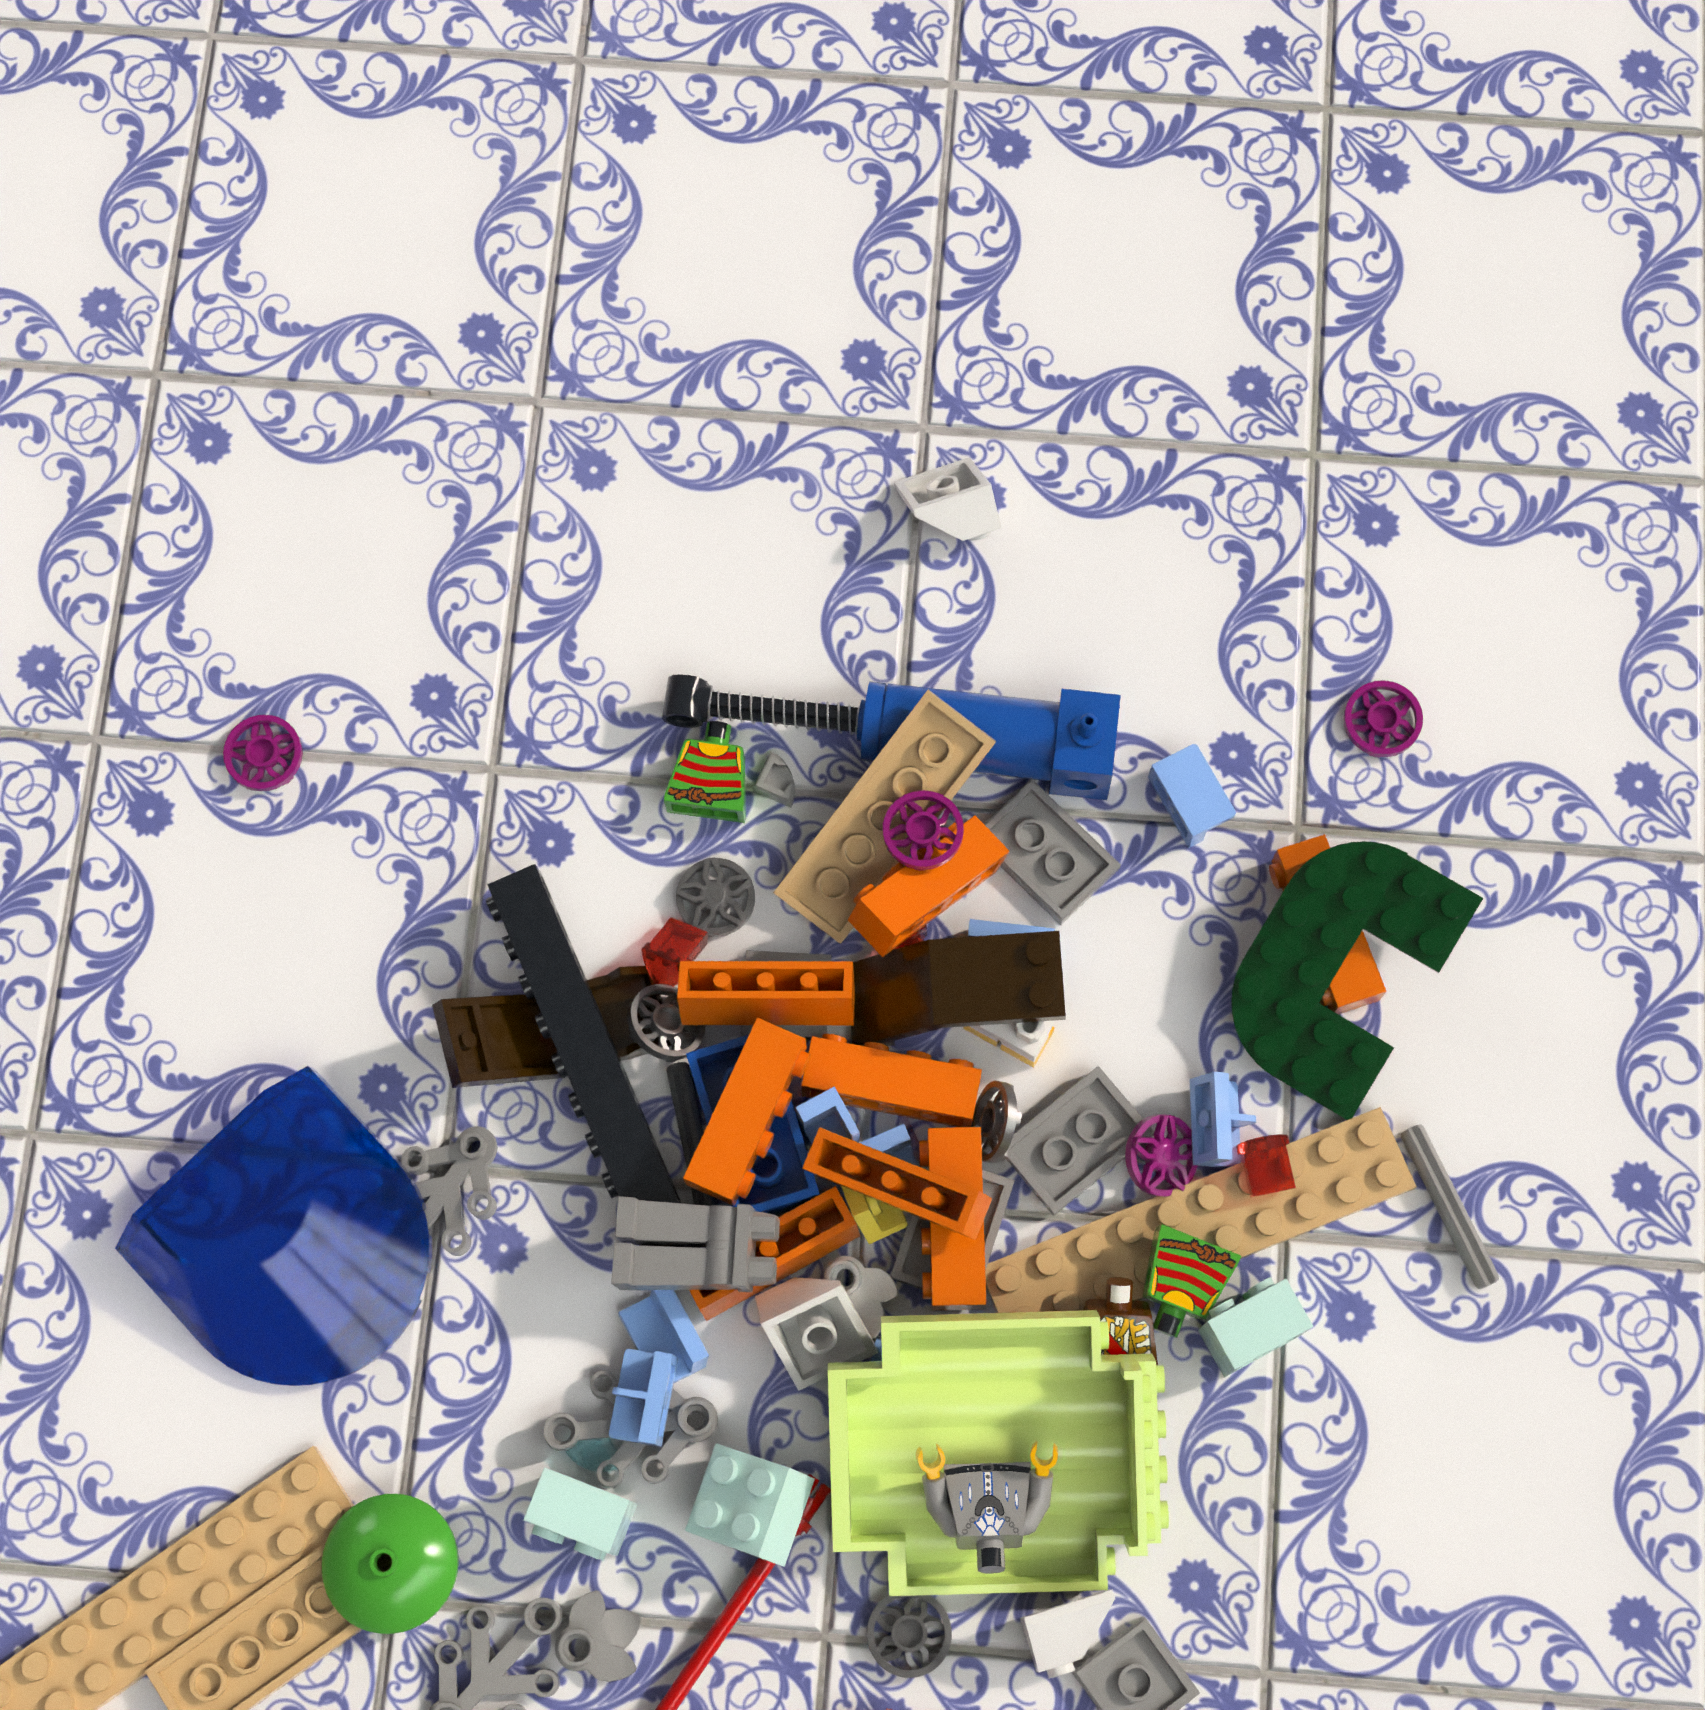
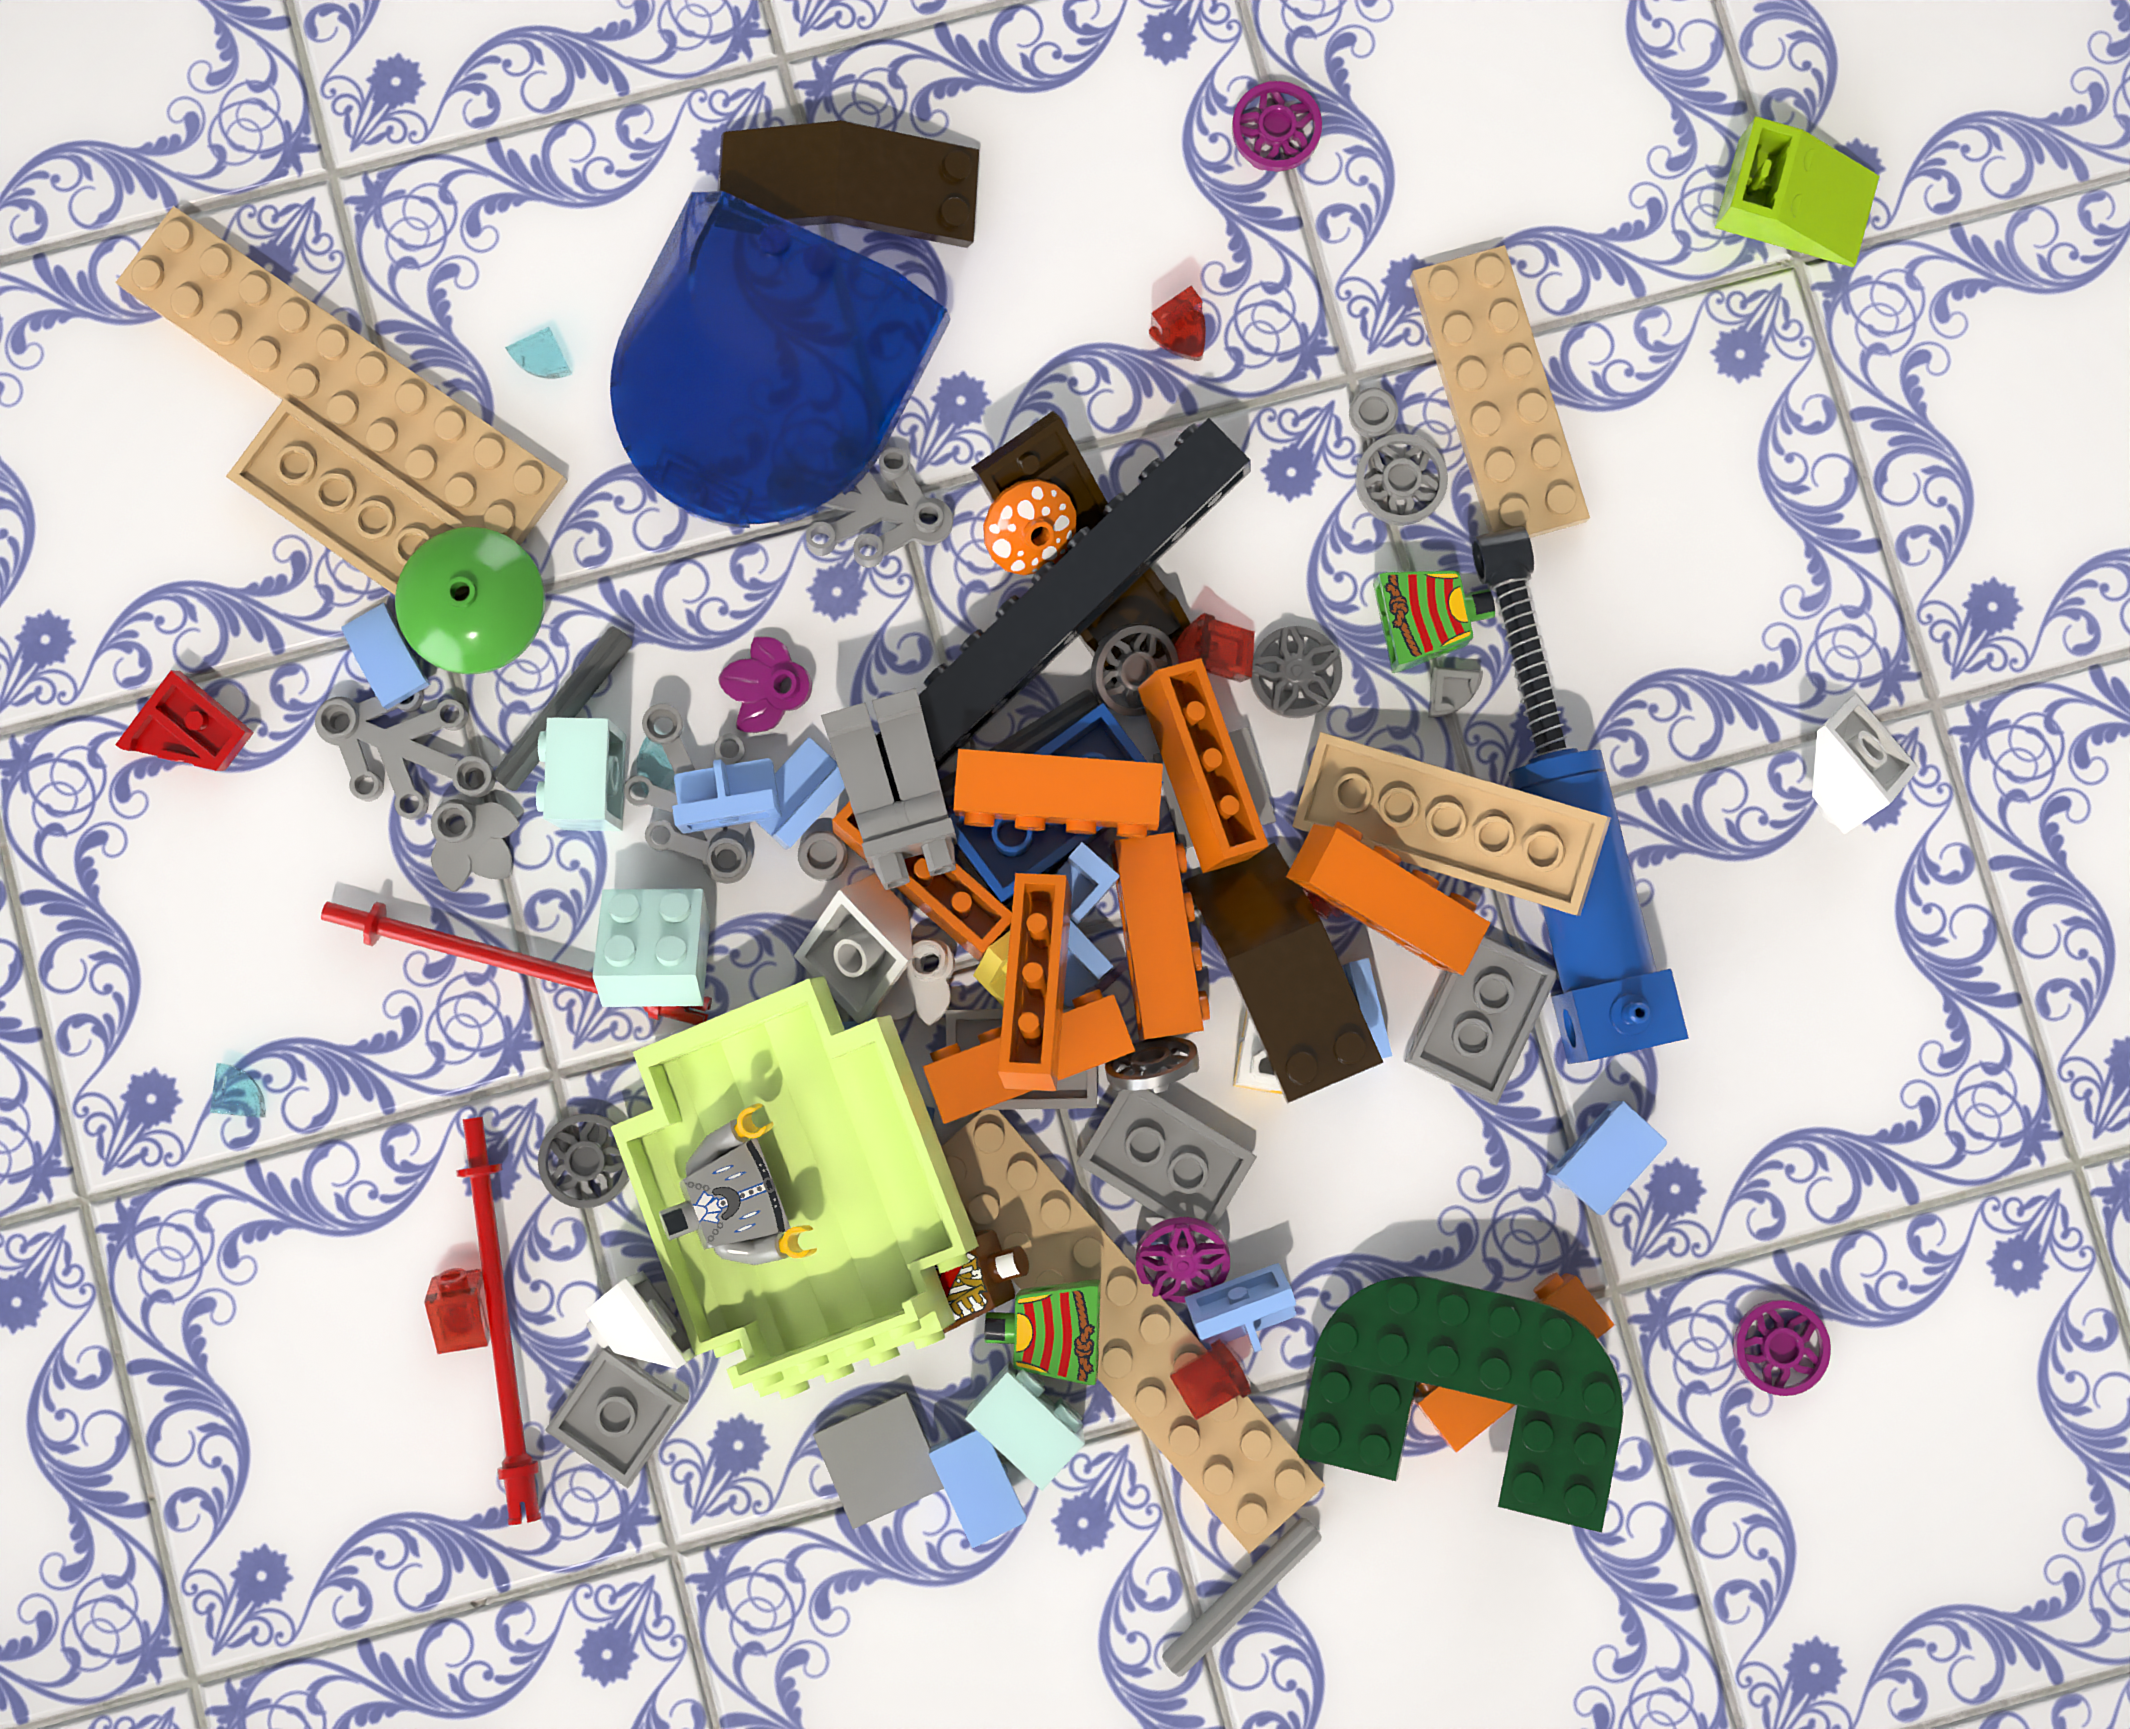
camera: 65 degrees right, 10 degrees up
magenta wheel [883,790,964,871] -> none
none -> light blue slope [341,603,431,710]
none -> dark grey axle [493,626,633,791]
none -> clear light blue tile [505,327,573,379]
none -> dark brown windscreen [715,120,979,248]
none -> magenta plate [718,636,812,733]
none -> light grey tile [798,830,848,881]
none -> light grey tile [813,1391,944,1529]
none -> light blue panel [928,1430,1027,1549]
none -> orange dish [983,479,1076,576]
none -> clear red tile [1149,285,1206,361]
none -> light grey tile [1349,388,1398,438]
none -> light grey wheel [1355,433,1448,526]
none -> tan plate [1410,245,1590,538]
none -> lime slope [1715,116,1880,268]

